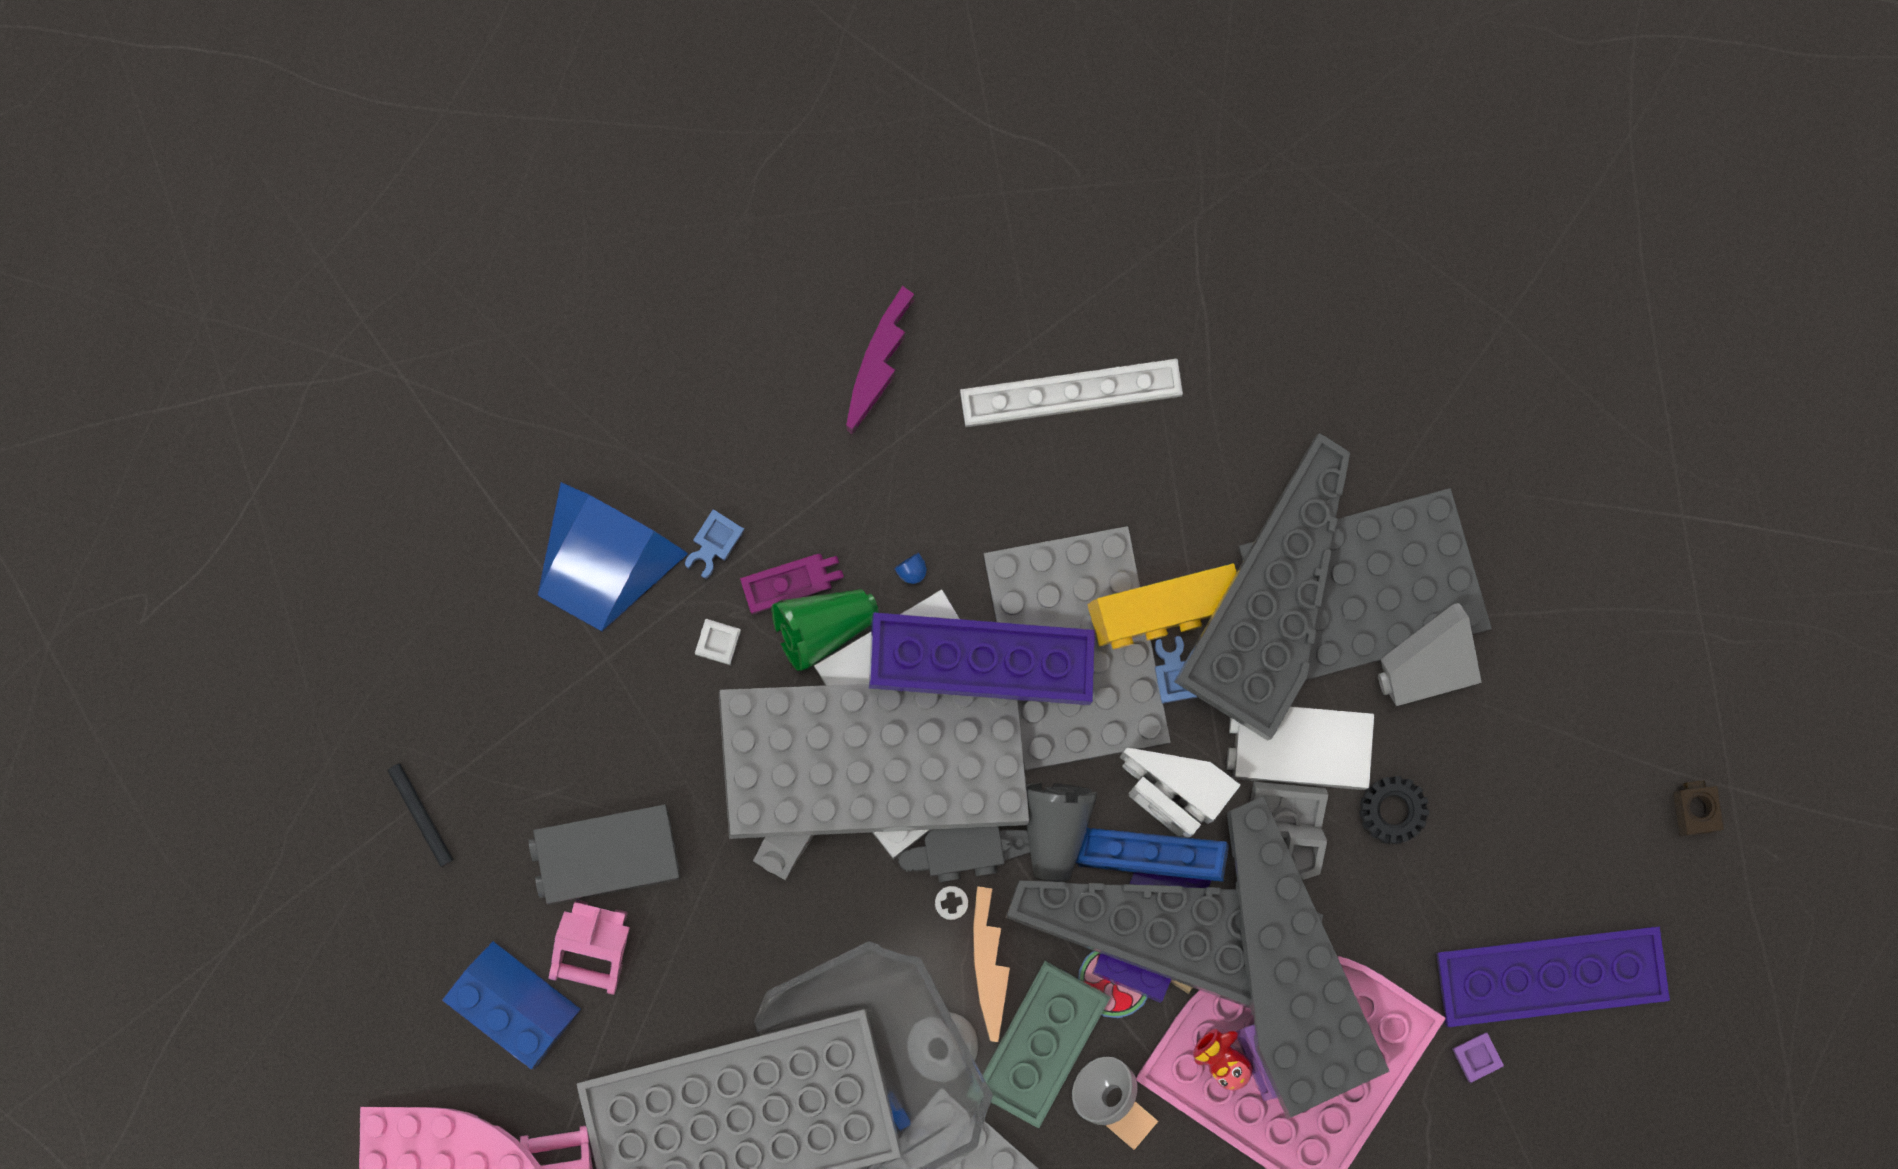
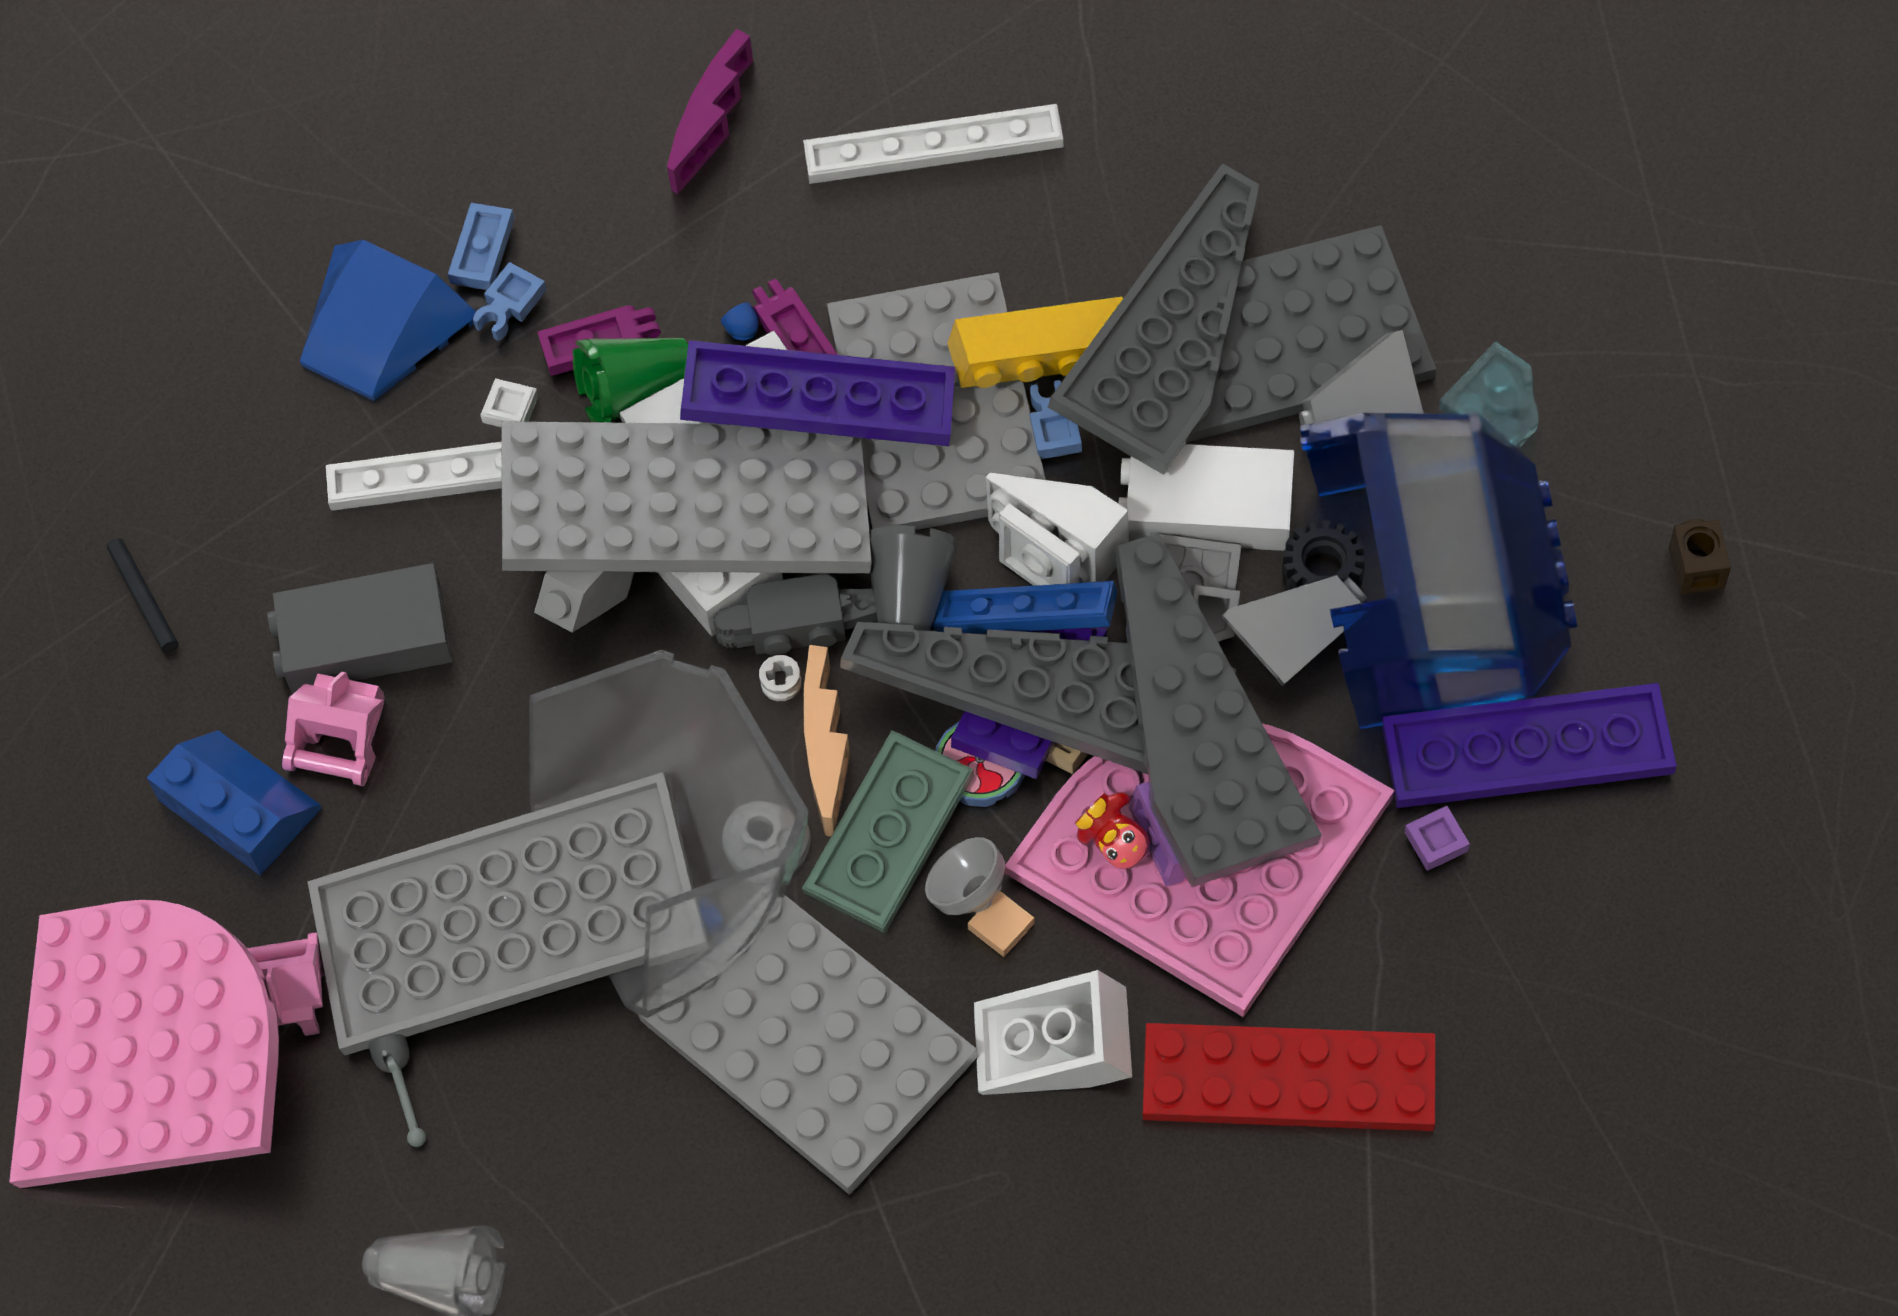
camera: 10 degrees right, 20 degrees down
none -> white tile [326,442,502,511]
none -> medium blue plate [448,203,515,290]
none -> magenta hinge [752,278,838,355]
none -> light grey slope [1221,575,1367,686]
none -> clear blue windscreen [1300,412,1578,729]
none -> clear light blue plate [1439,341,1539,459]

